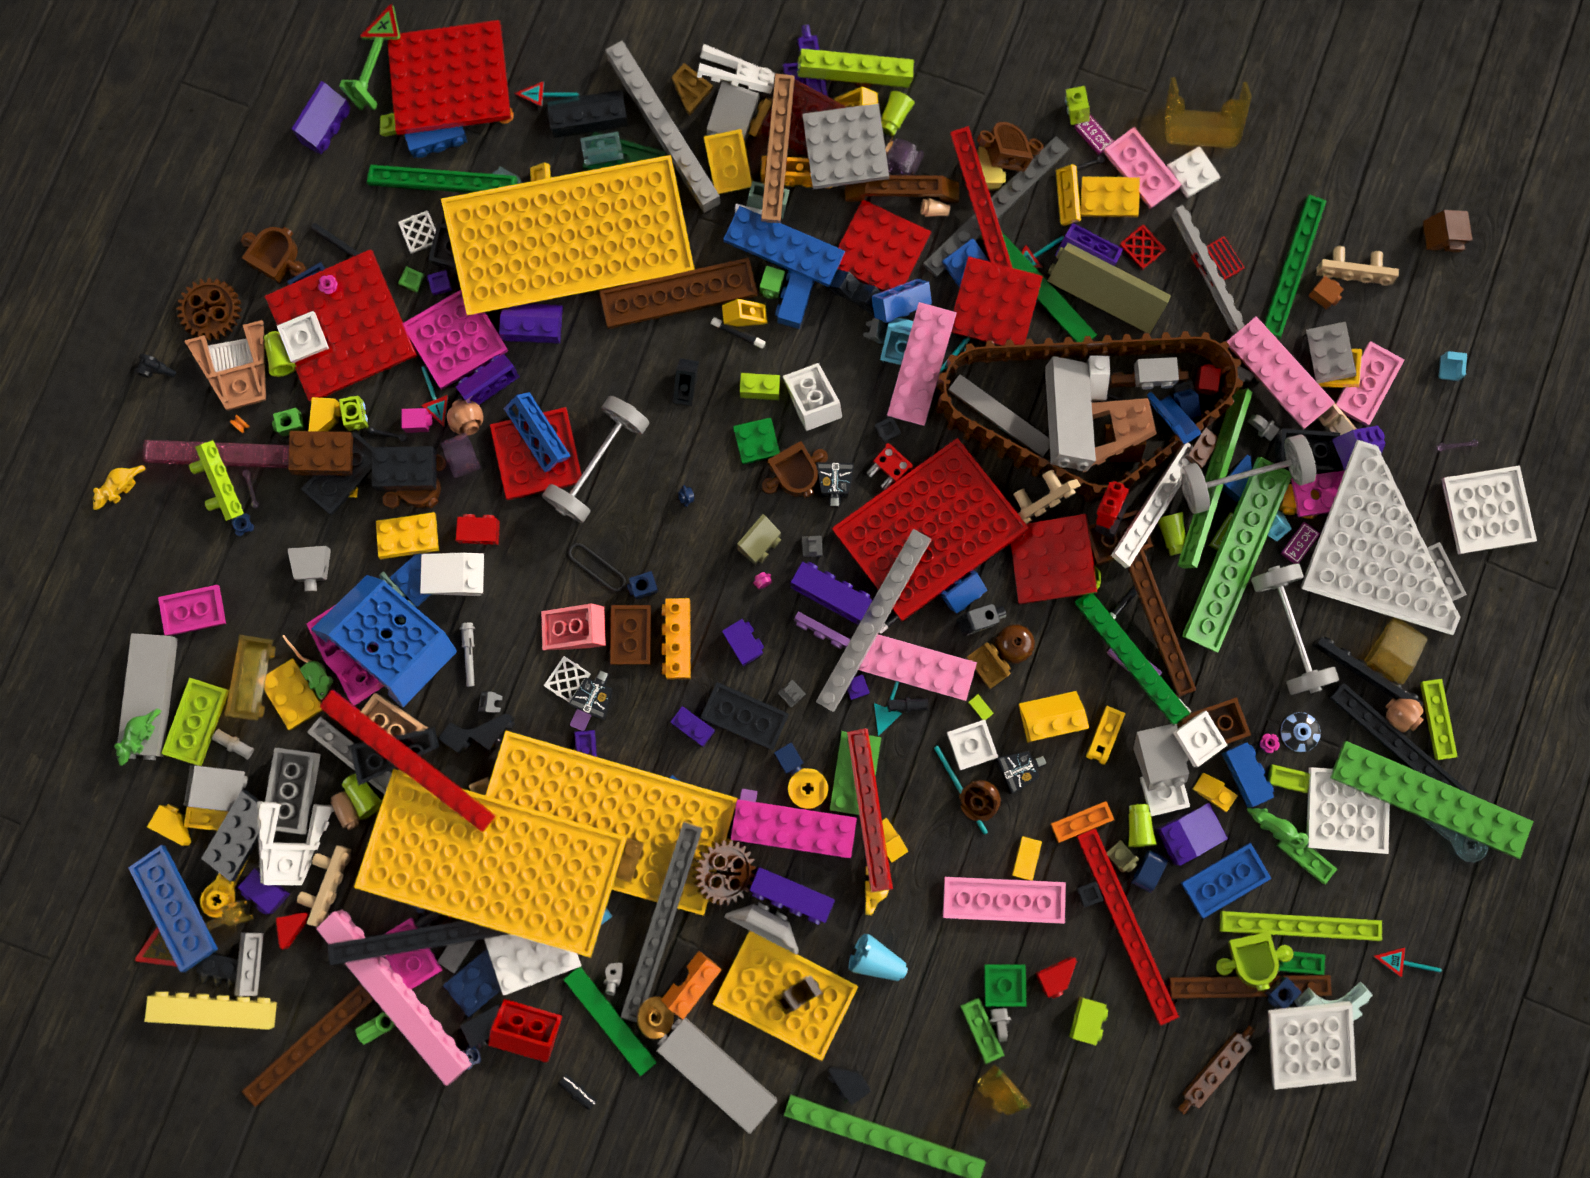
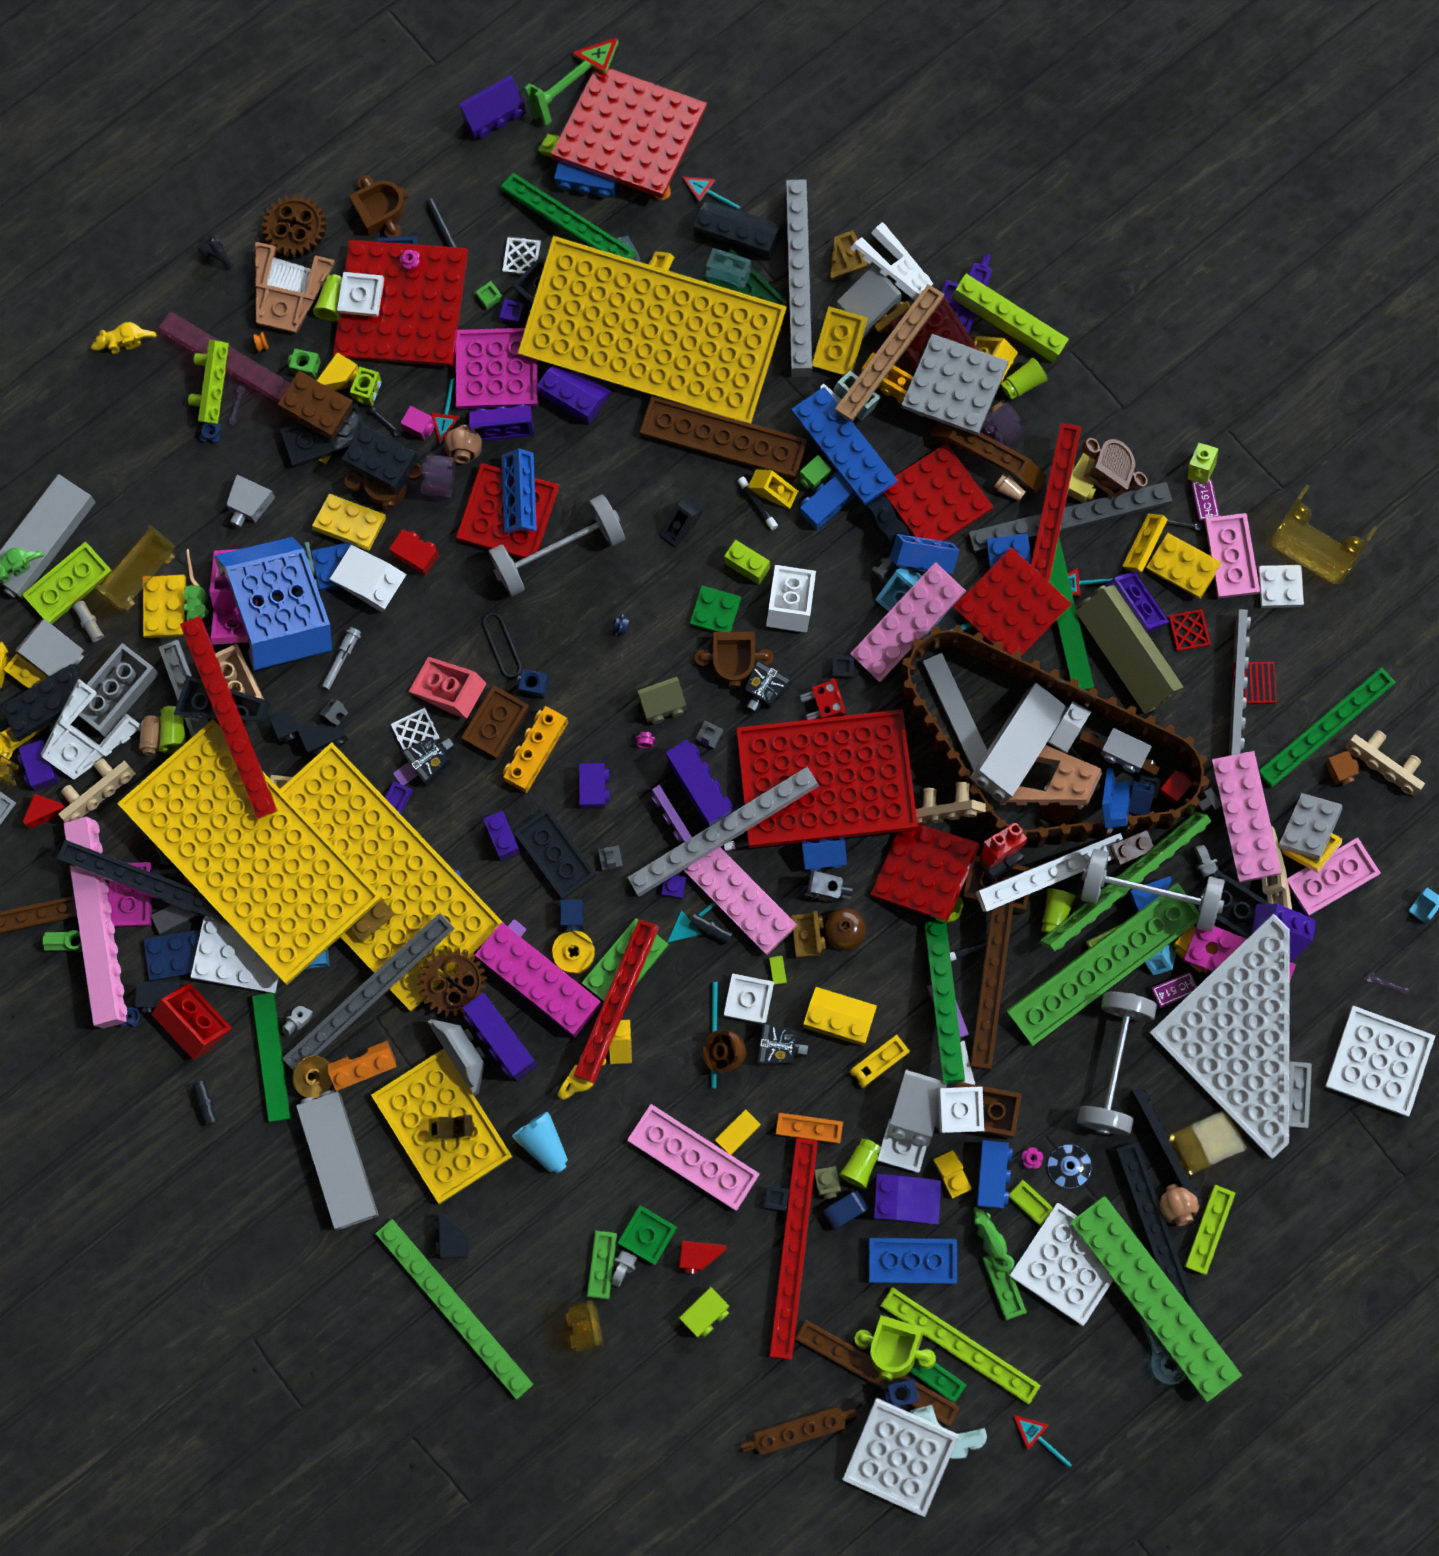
camera: 40 degrees right, 5 degrees down
dark pink plate [158,585,226,636] -> none

